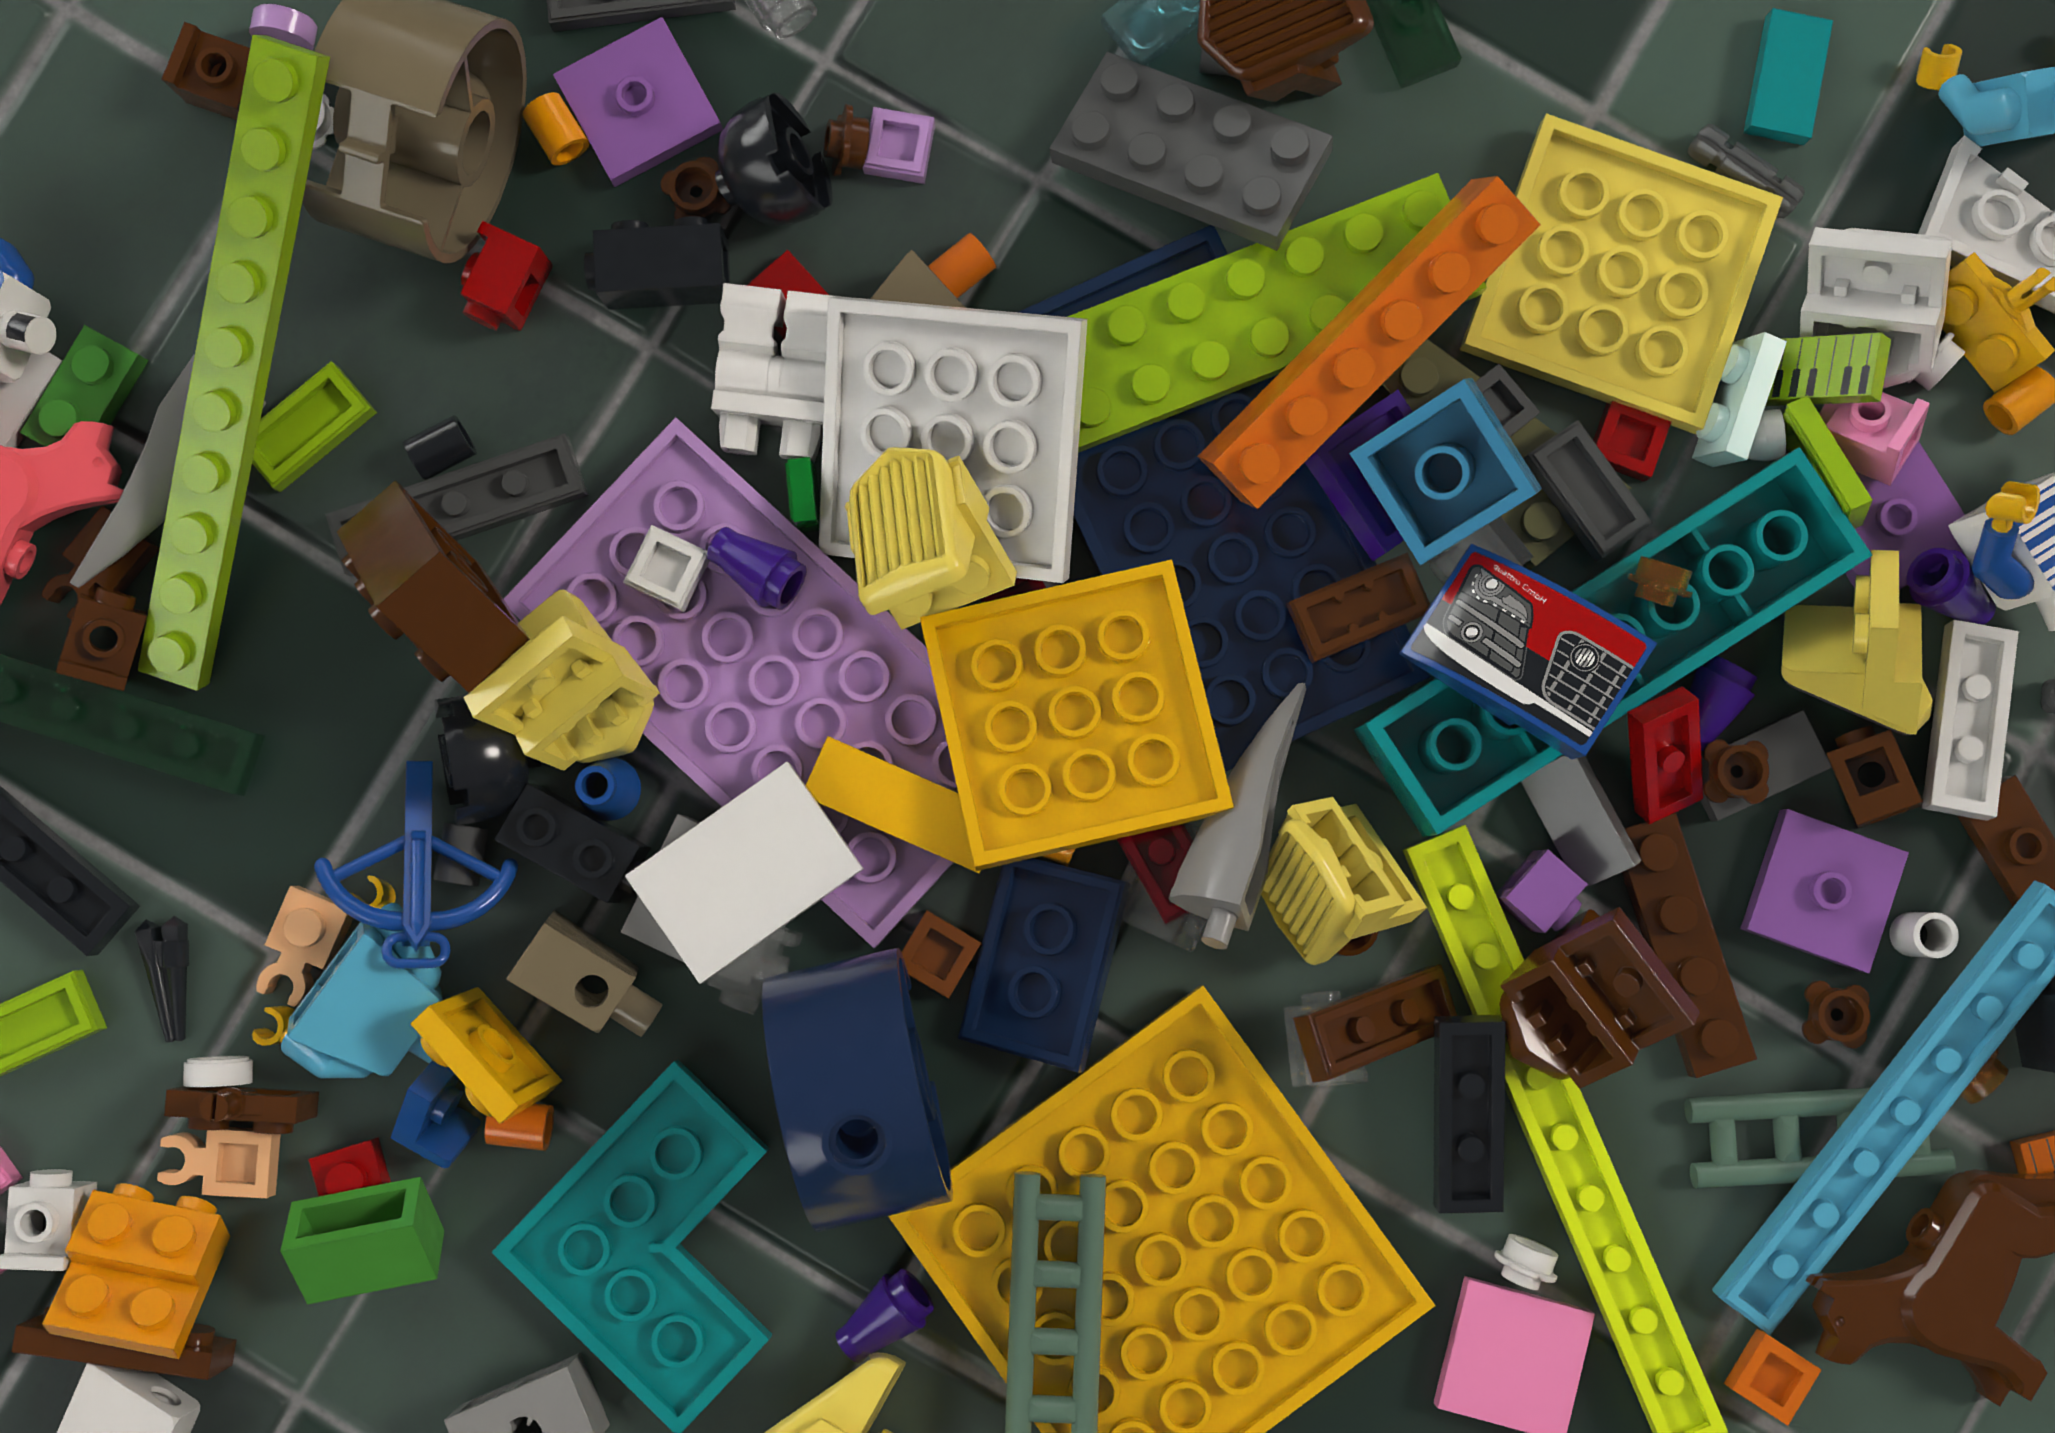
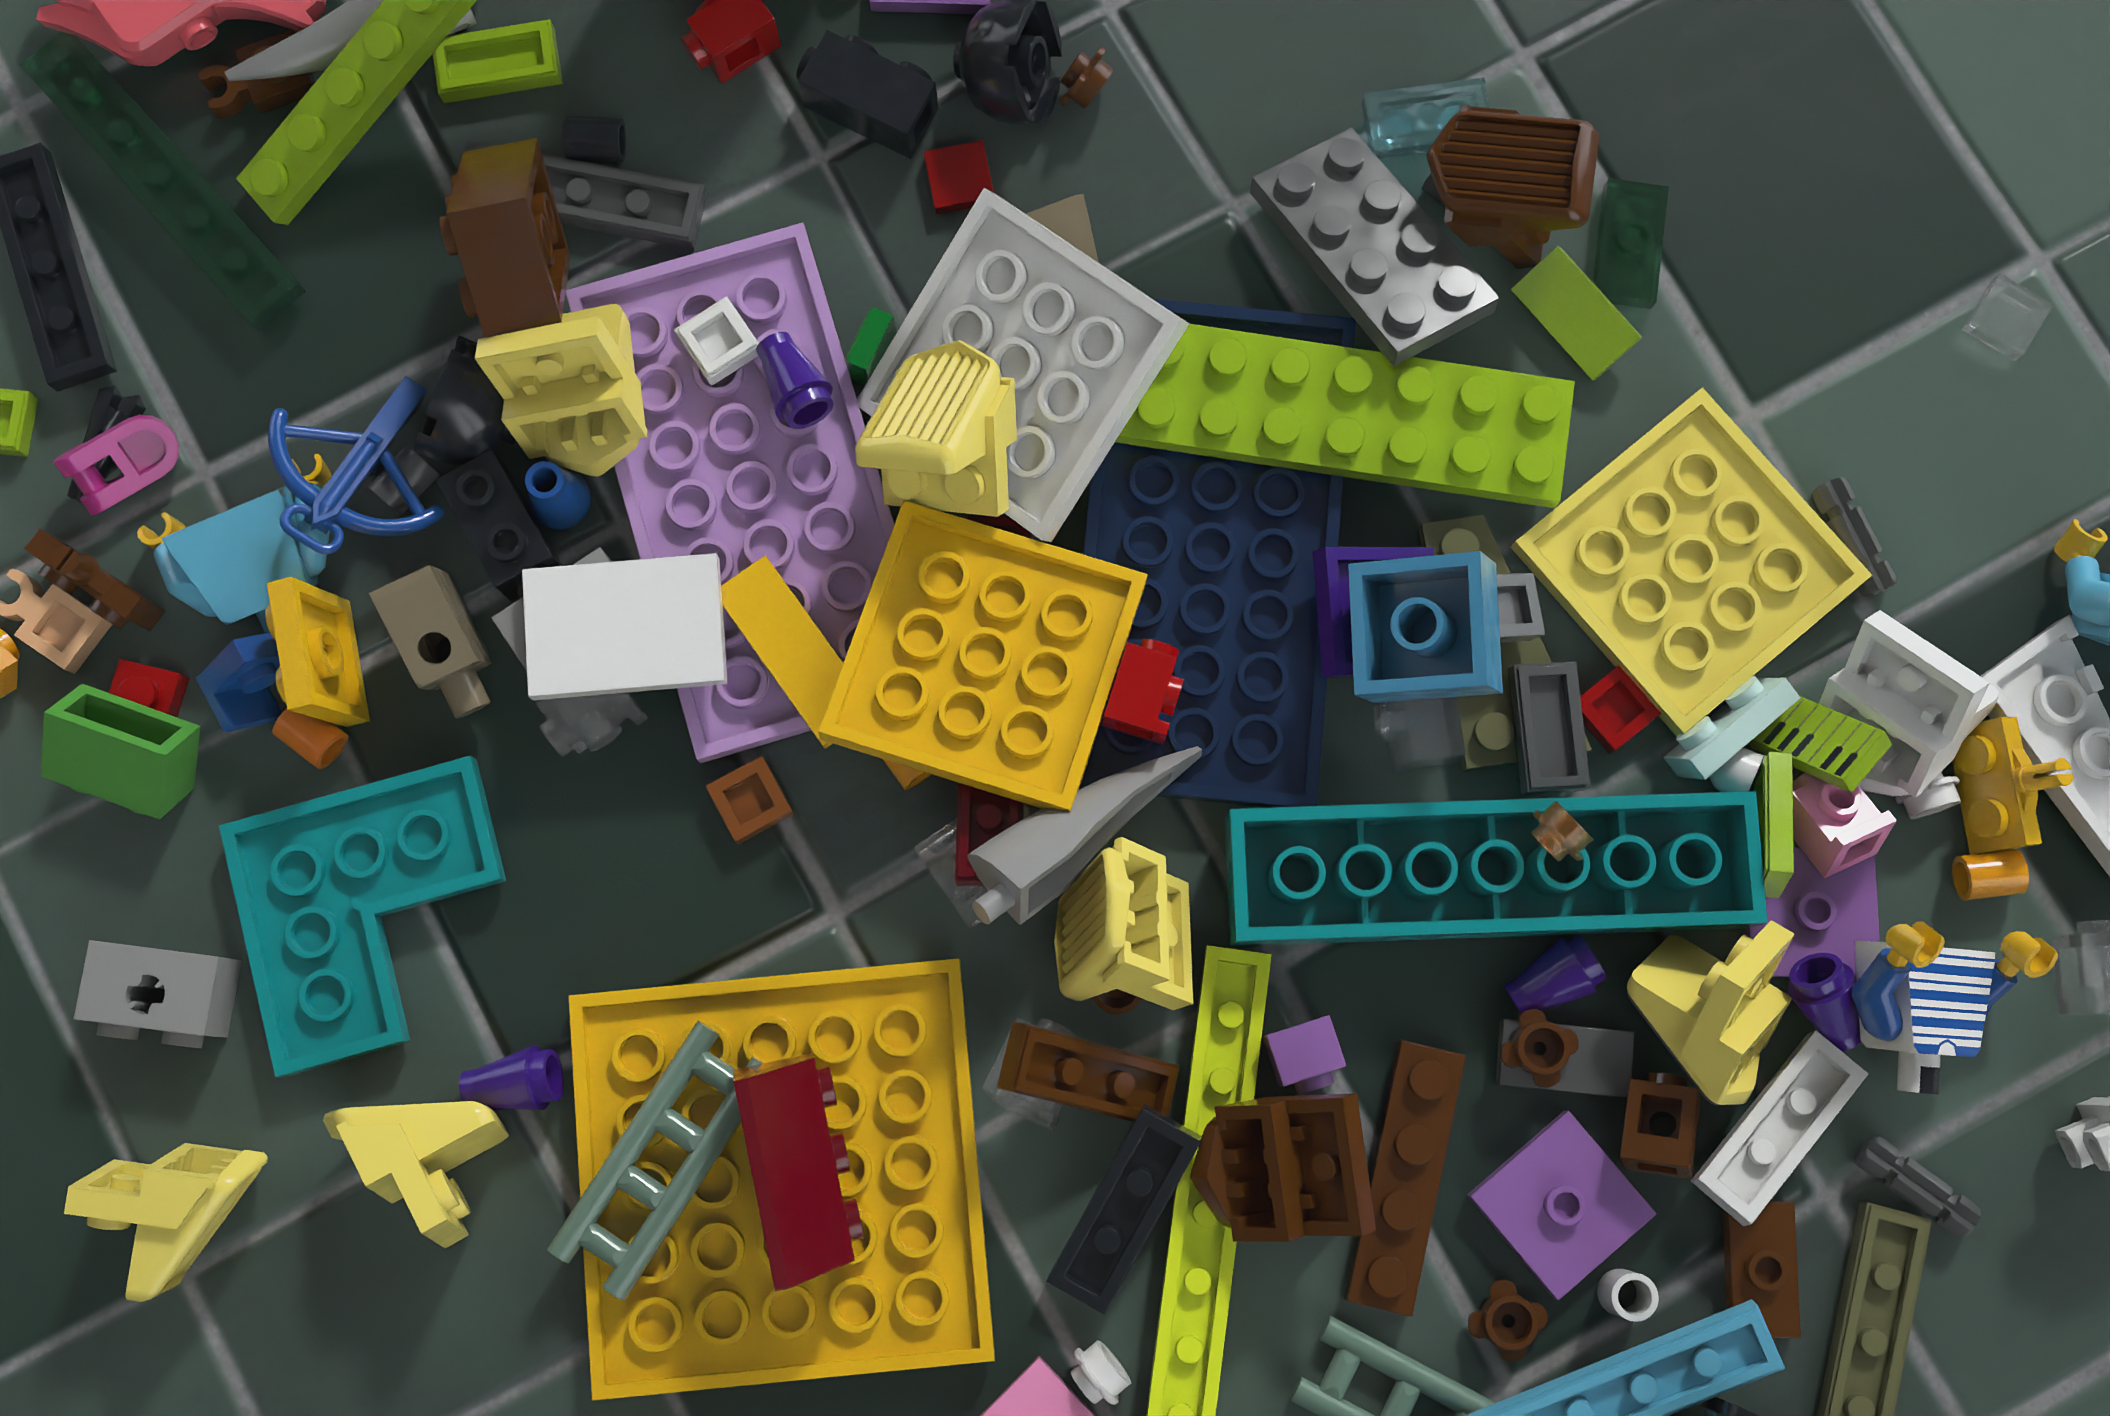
camera: 30 degrees right, 5 degrees down
reddish brown brick [56,587,147,691] -> none
white tile [183,1056,253,1087] -> none
light nougat plate [256,886,353,1007] -> none
reddish brown plate [661,157,732,220] -> none
white hips [711,283,835,463] -> none
dark blue animal [762,948,953,1232] -> none
lavender tile [863,107,935,184] -> none
orange hinge [928,233,996,299] -> none
dark blue tile [958,858,1131,1072] -> none
orange brick [1197,176,1541,509] -> none
reddish brown plate [1286,552,1430,663] -> none
slope [1399,544,1657,760] -> none
dark grey tile [1521,755,1642,888] -> none
red plate [1627,686,1703,824] -> none
teal tile [1743,8,1833,146] -> none
none -> dark pink plate [53,415,179,516]
none -> dark red slope [733,1053,864,1292]
none -> red brick [1102,639,1184,745]
none -> lime tile [1511,246,1643,380]

